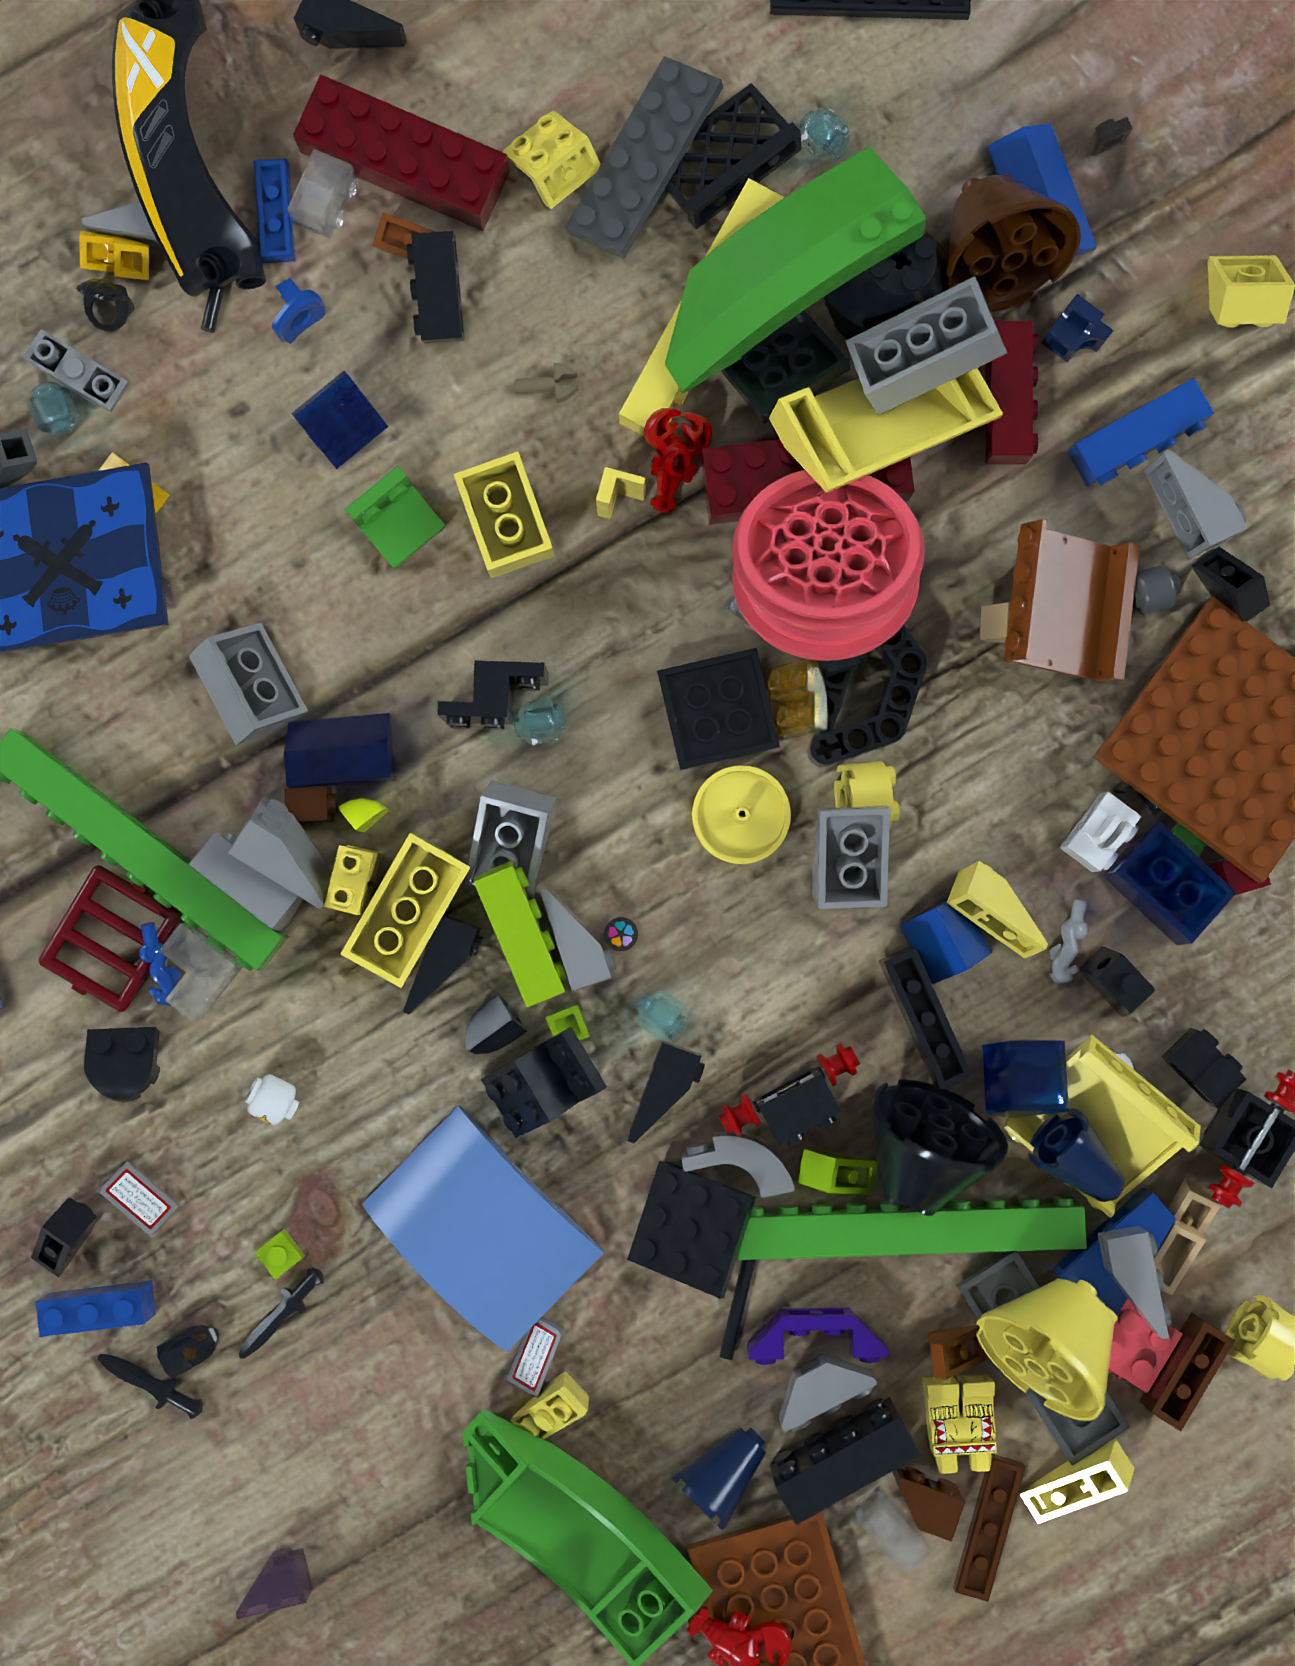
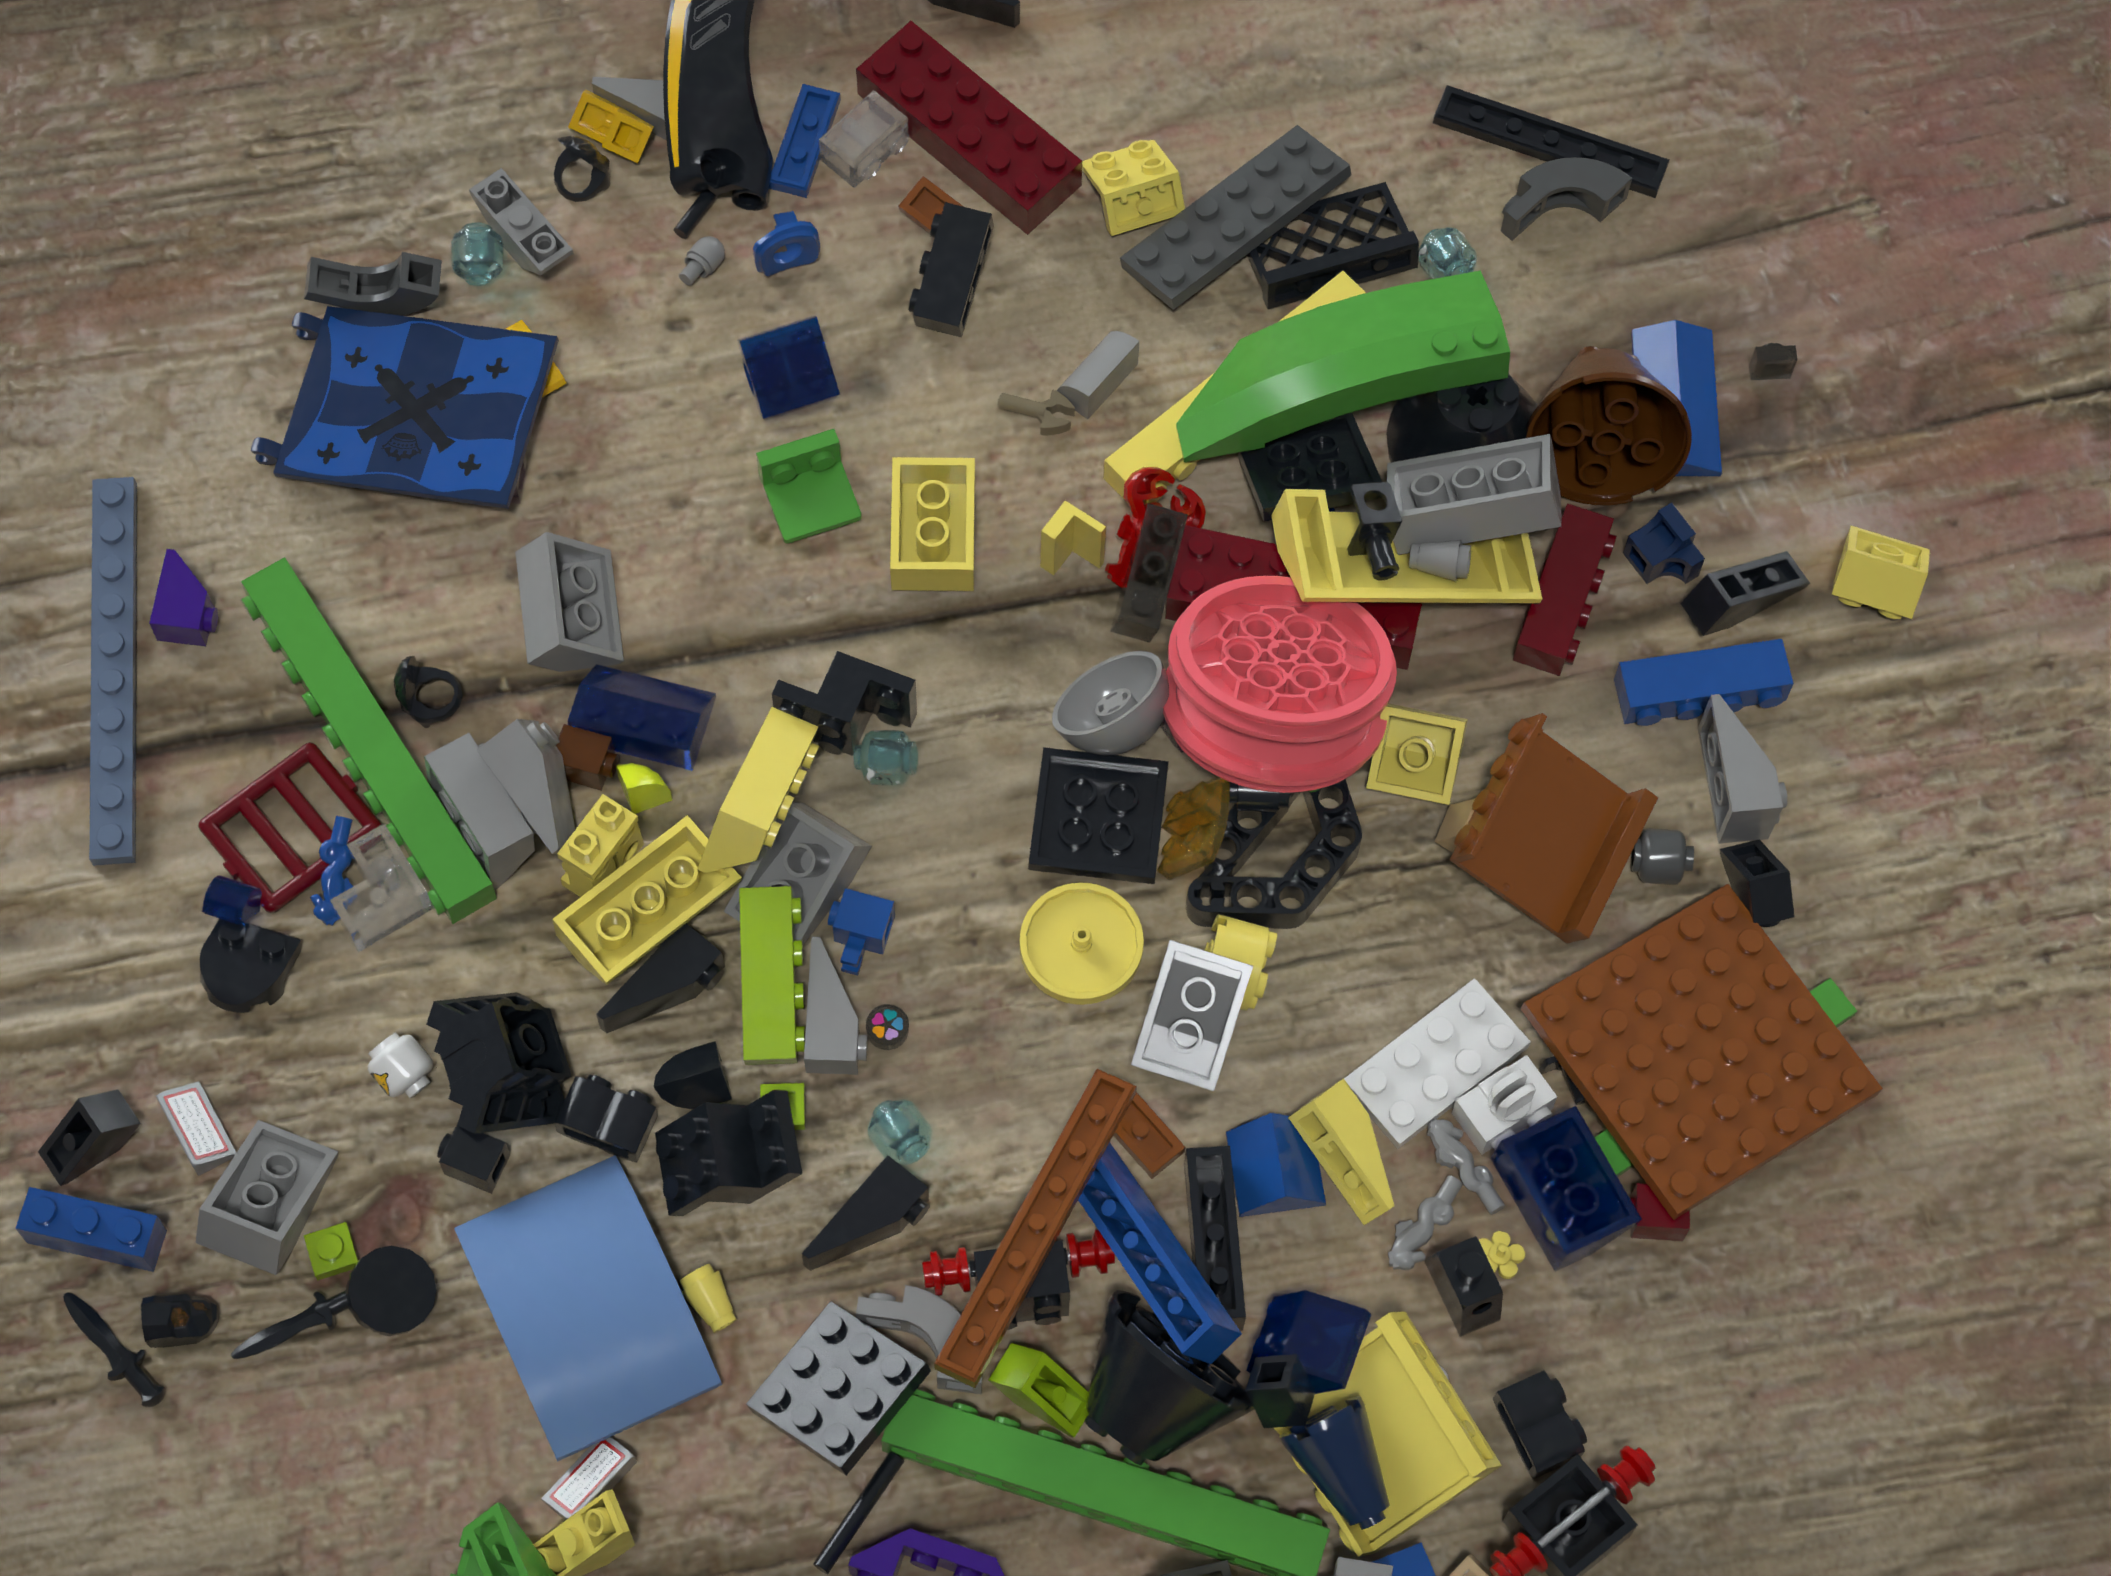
camera: 20 degrees right, 20 degrees down
none -> light grey slope [195,1120,338,1275]
none -> clear blue brick [202,875,262,925]
none -> black tile [345,1246,437,1336]
none -> black piece [394,656,463,728]
none -> black slope [426,992,572,1134]
none -> black brick [437,1123,510,1194]
none -> black brick [555,1075,658,1163]
none -> light grey cylinder [679,236,725,286]
none -> light yellow cone [679,1263,737,1333]
none -> light yellow slope [697,707,819,873]
none -> blue brick [828,888,895,976]
none -> dark orange tile [934,1069,1137,1388]
none -> light grey piece [1052,651,1169,755]
none -> light grey brick [1057,331,1139,419]
none -> blue brick [1078,1142,1242,1364]
none -> clear smoke slope [1110,503,1188,643]
none -> dark orange plate [1113,1092,1186,1179]
none -> black brick [1245,1354,1316,1428]
none -> white plate [1344,978,1531,1149]
none -> black bracket [1347,482,1402,580]
none -> light yellow slope [1366,703,1468,805]
none -> light grey cone [1409,540,1471,582]
none -> light grey animal [1427,1119,1505,1215]
none -> light yellow plant [1479,1231,1525,1279]
none -> dark grey arch [1501,157,1632,241]
none -> black slope [1680,551,1810,636]

